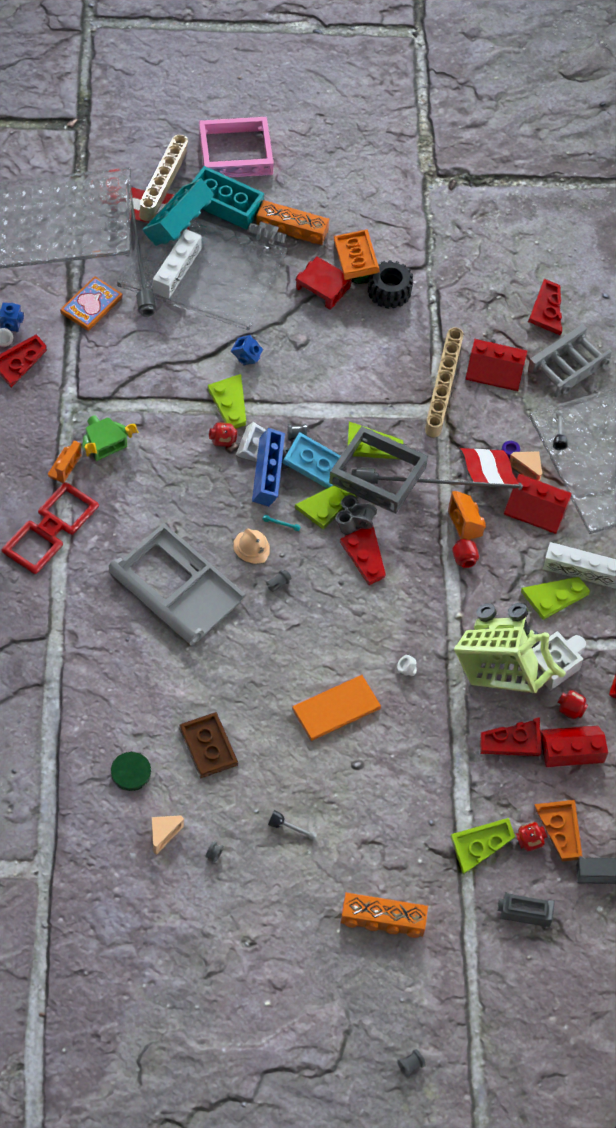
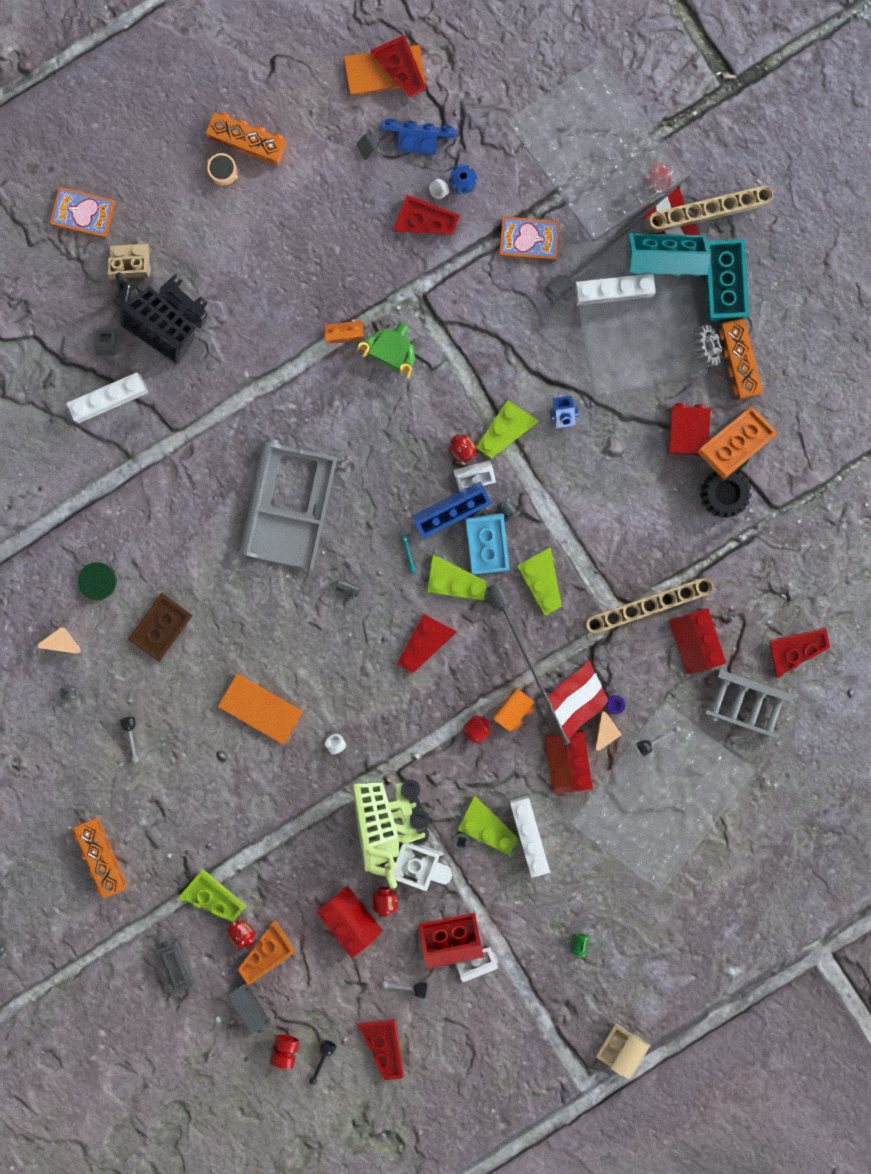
camera: 65 degrees right, 30 degrees up
red bar [1,482,99,574] -> none
bright pink window [199,117,274,177] -> none
light nougat piece [234,529,270,564] -> none
dark grey window [329,426,428,514] -> none
dark grey piece [336,495,377,535] -> none
red wing [480,717,541,756] -> none
none -> dark grey bush [453,832,470,851]

